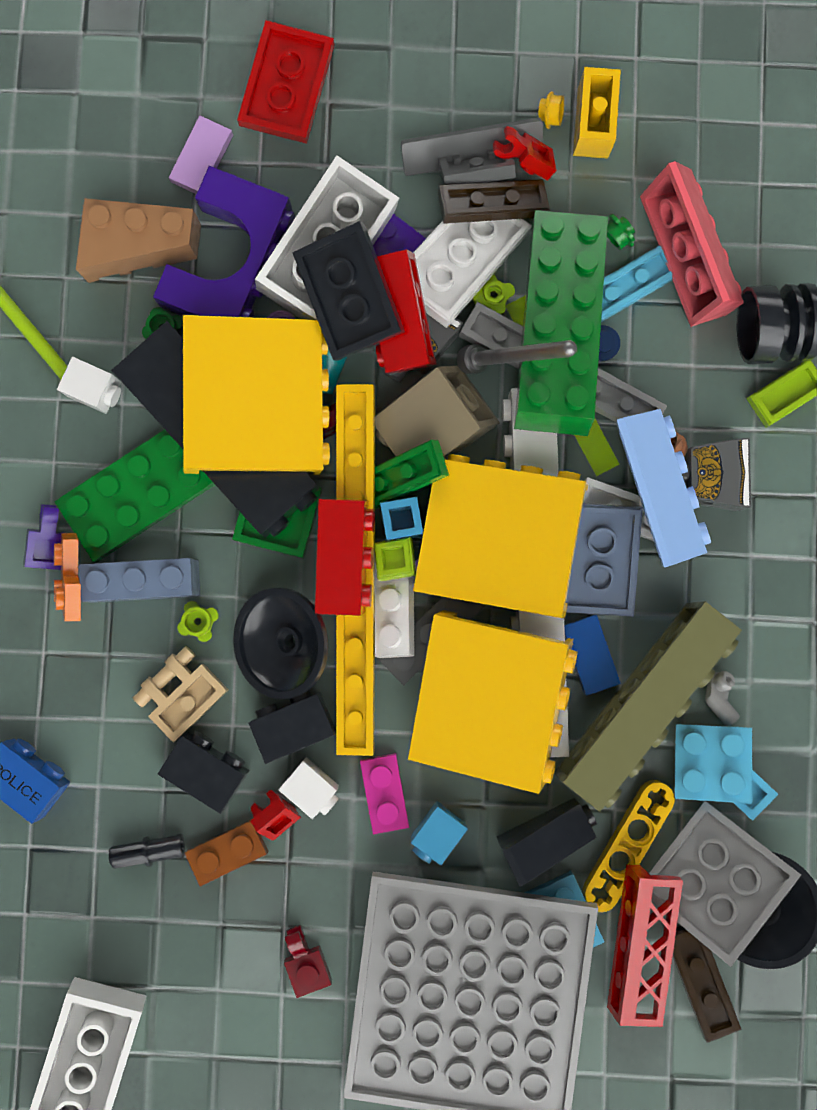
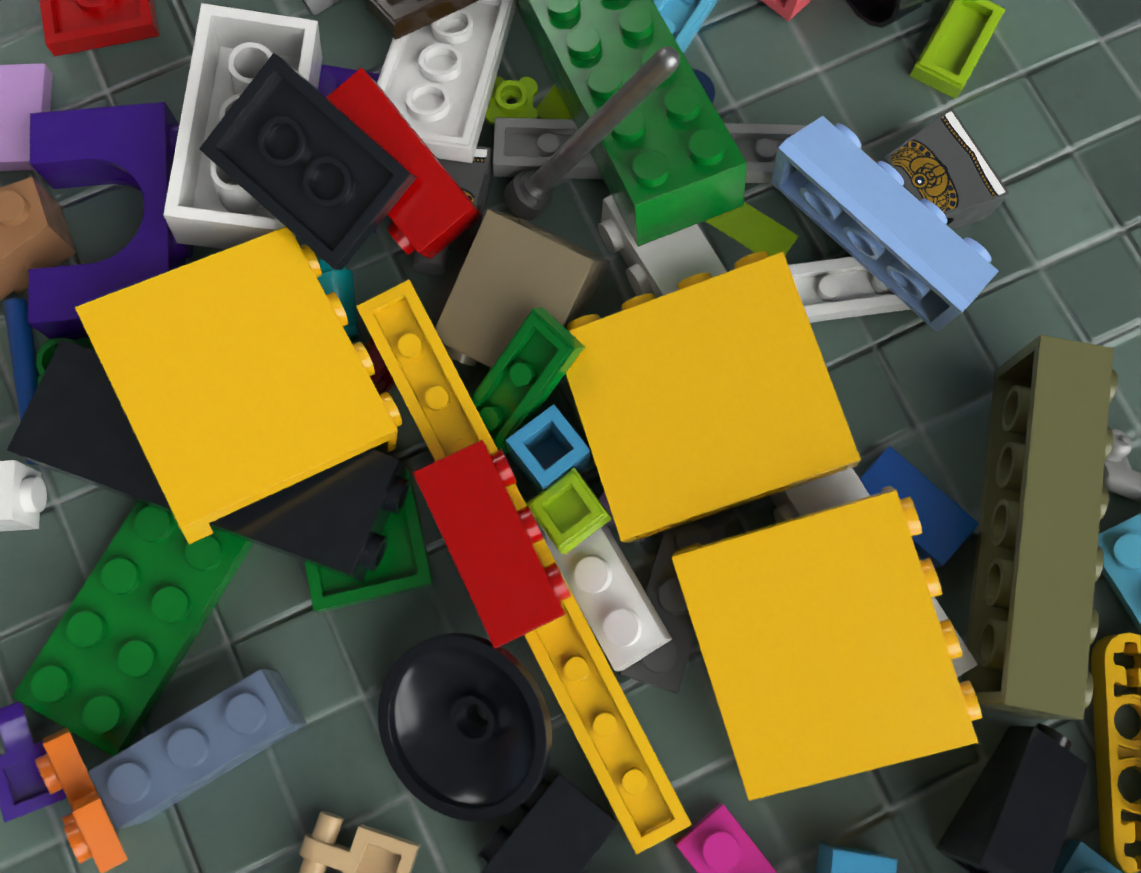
camera: 30 degrees left, 10 degrees down
lime plate [177,601,219,642] -> none
sand blue tile [566,503,643,617] -> none
none -> blue bar [3,298,39,465]

